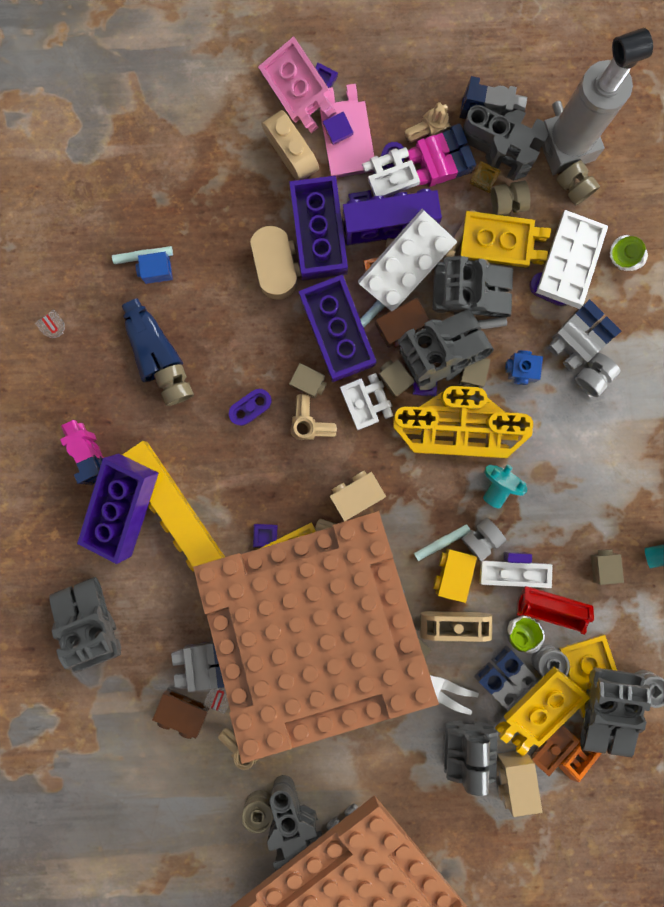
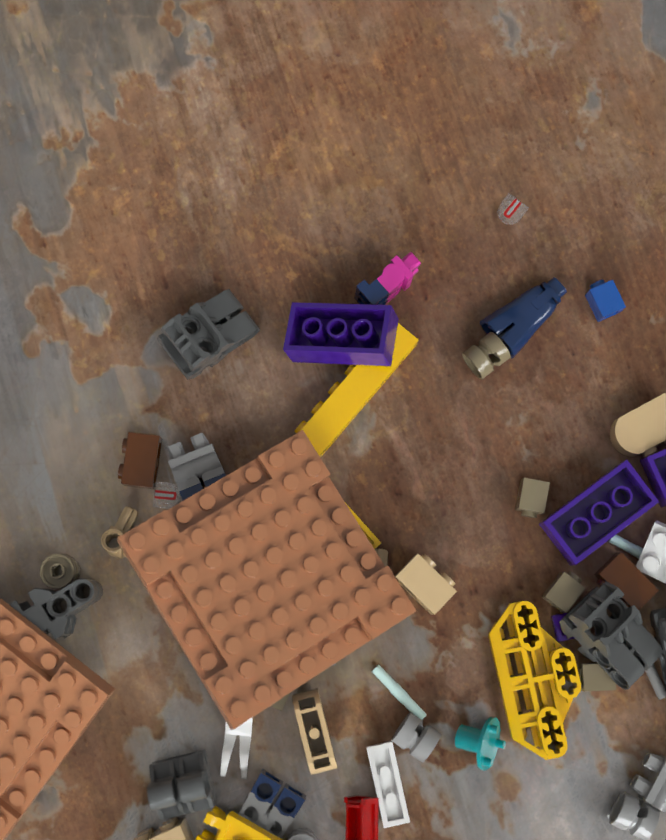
camera: 70 degrees right, 5 degrees down
light aqua piece [112,246,173,264] -> none
dark purple plate [229,389,272,426] -> none
dark purple tile [253,524,278,548] -> none
tan axle [290,394,337,440] -> none
white plate [340,373,394,431] -> none
yellow brick [433,548,477,603] -> none
dark purple tile [504,552,532,564] -> none
blue brick [505,350,543,385] -> none
lime hair [507,616,545,653] -> none

